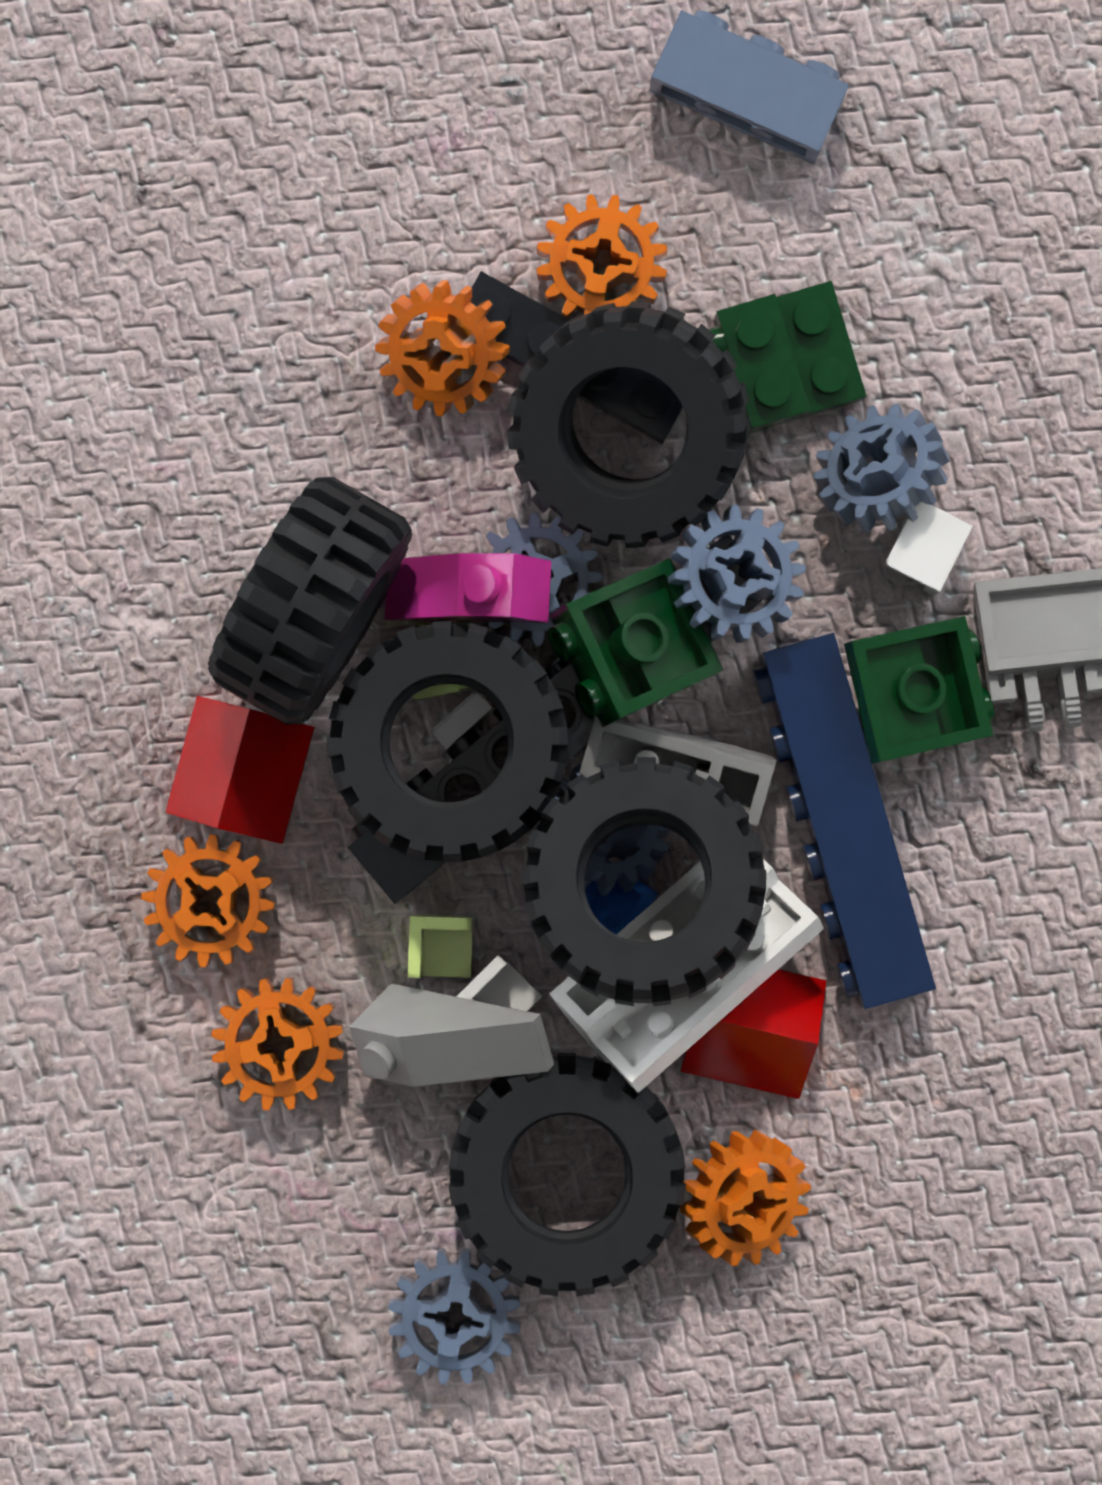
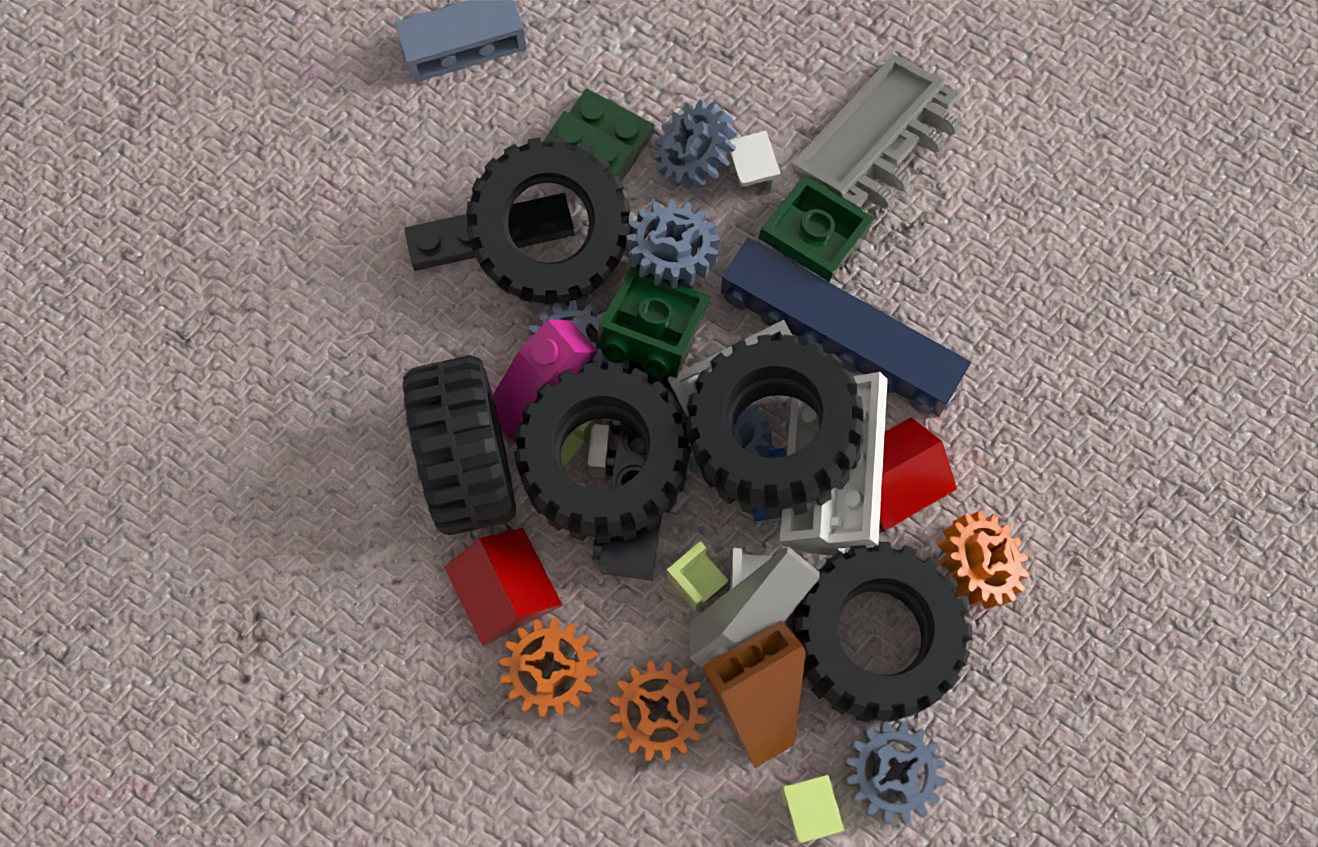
camera: 45 degrees left, 15 degrees down
orange gear [375,280,510,416] -> none
orange gear [536,194,667,319] -> none
none -> dark orange slope [701,620,805,768]
none -> yellowish green panel [780,775,844,843]

